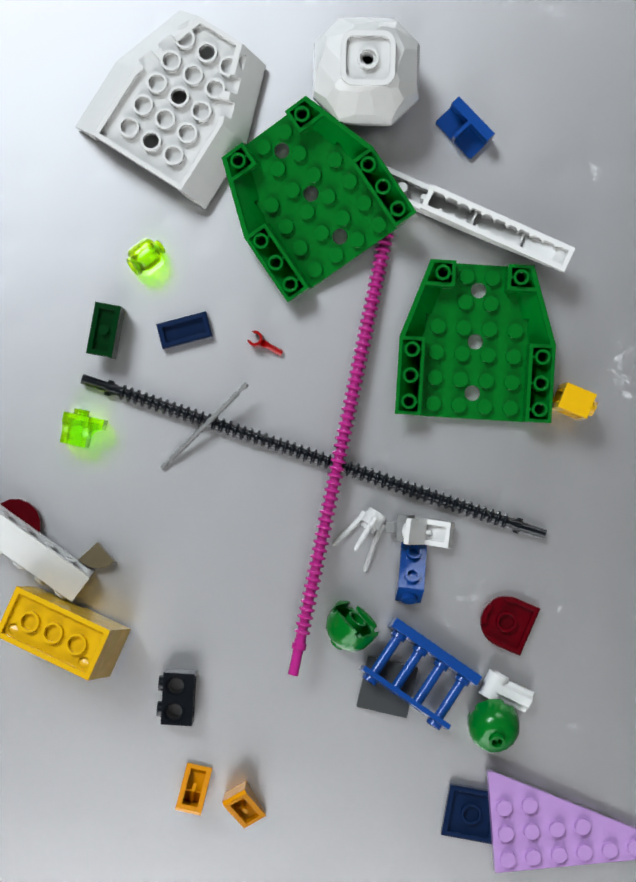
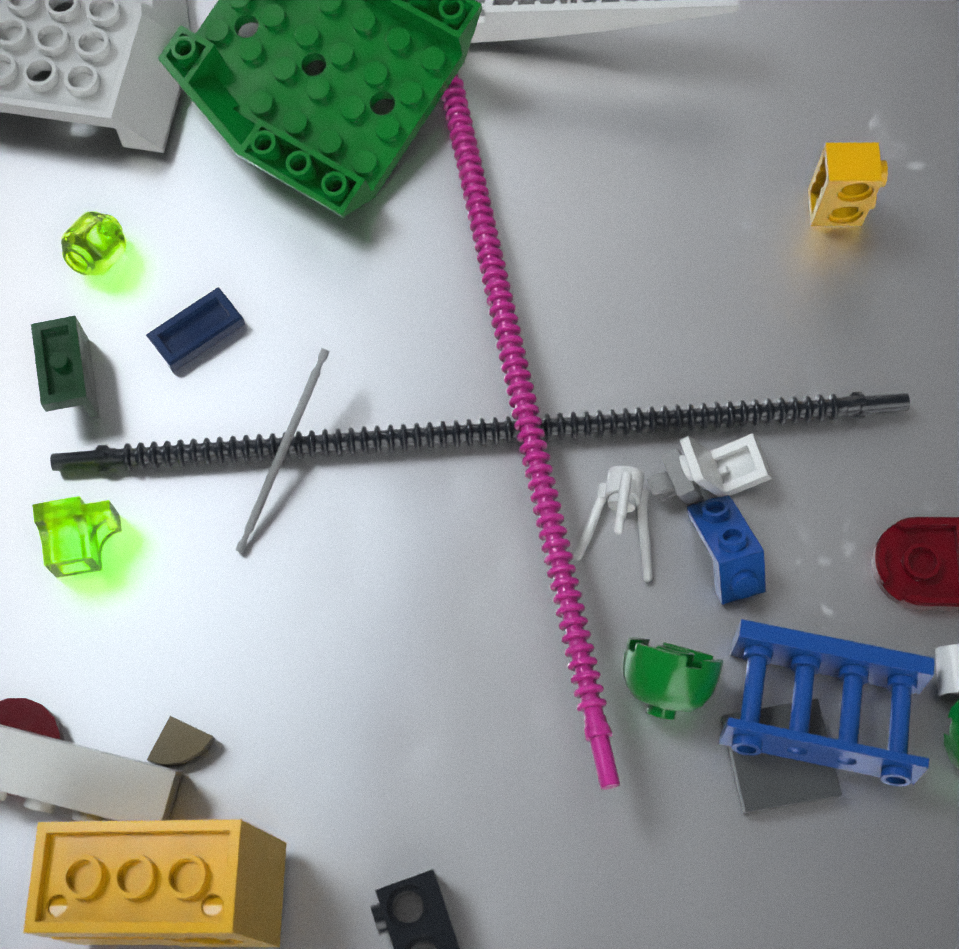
camera: 15 degrees left, 20 degrees down
red hand [247,331,283,356] -> none
green wedge [395,259,556,423] -> none

